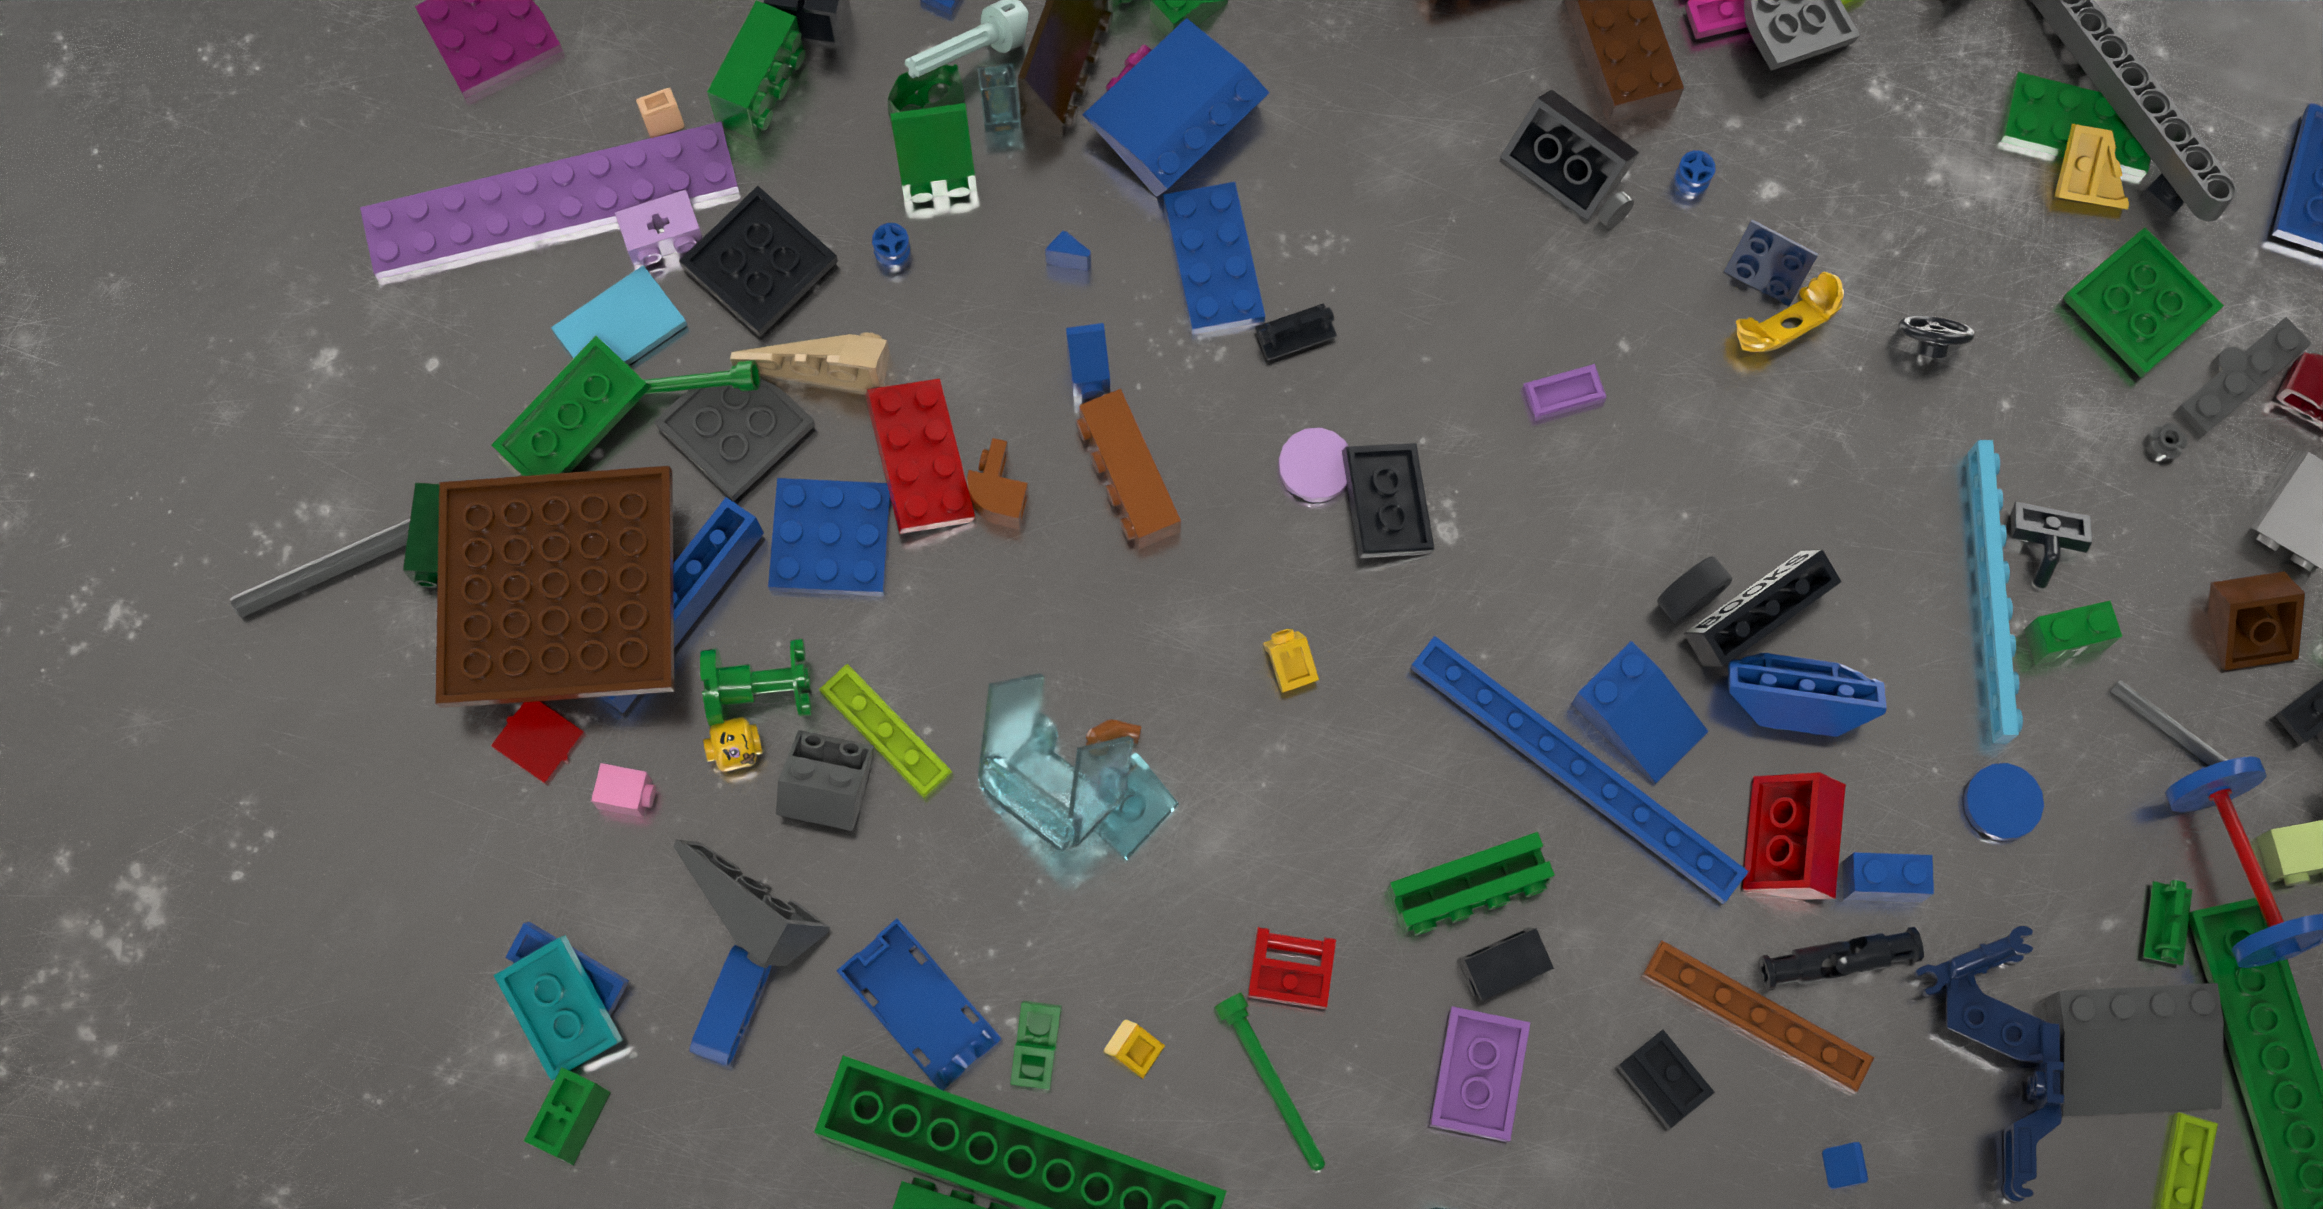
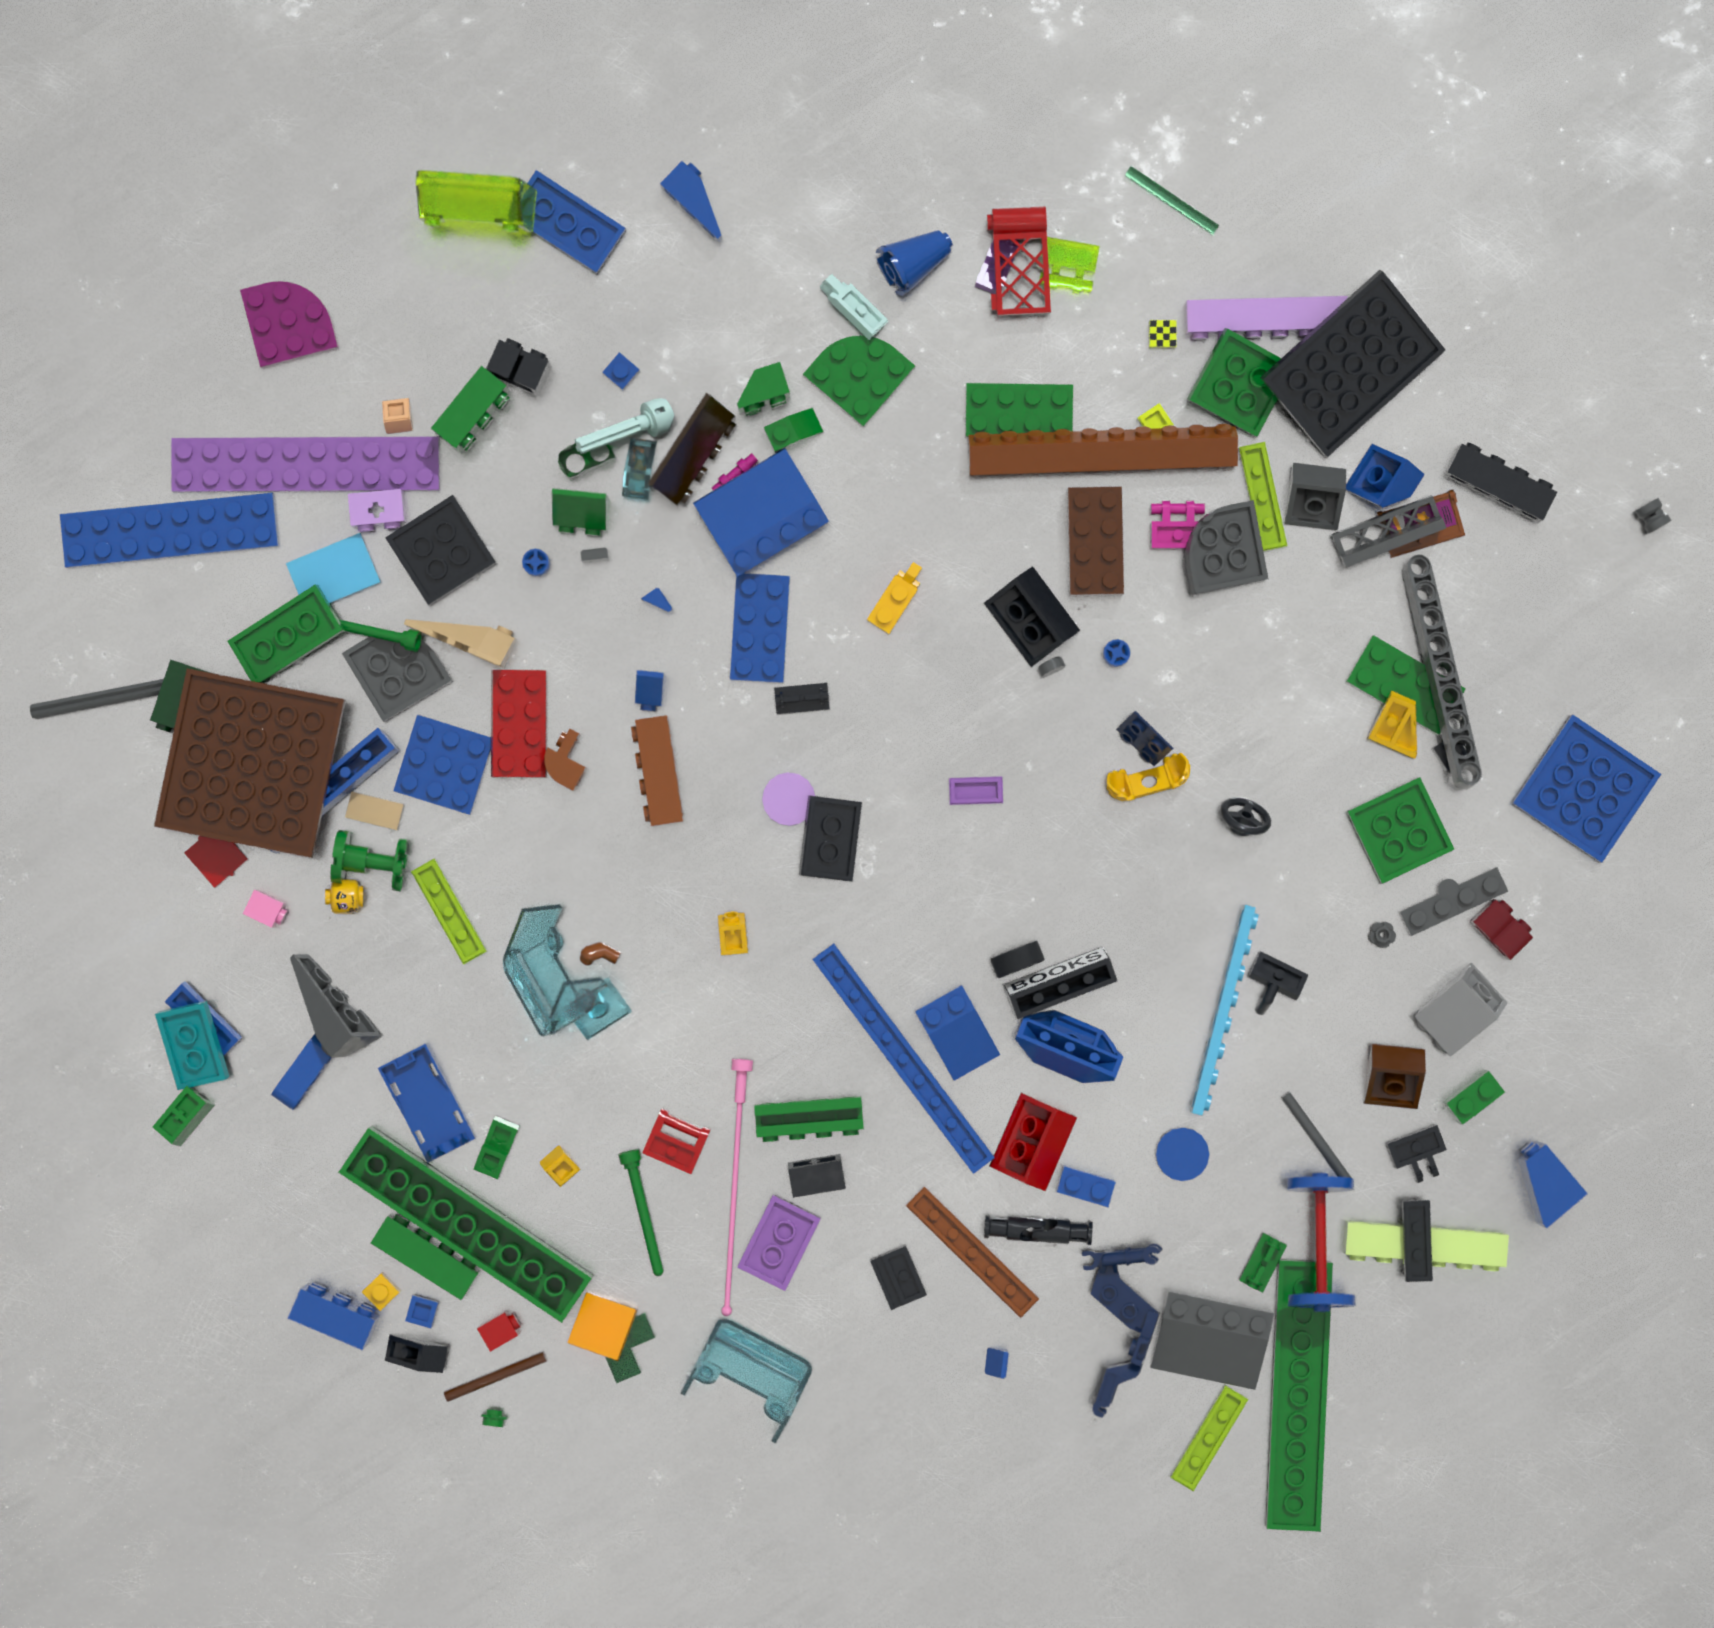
camera: 15 degrees right, 15 degrees up
dark grey slope [776,730,874,831] -> none
green brick [2024,600,2122,665] -> none
none -> blue plate [60,493,279,568]
none -> tan tile [345,792,404,830]
none -> dark grey tile [581,547,610,563]
none -> bright pink piece [721,1059,753,1316]
none -> yellow hinge [867,562,922,634]

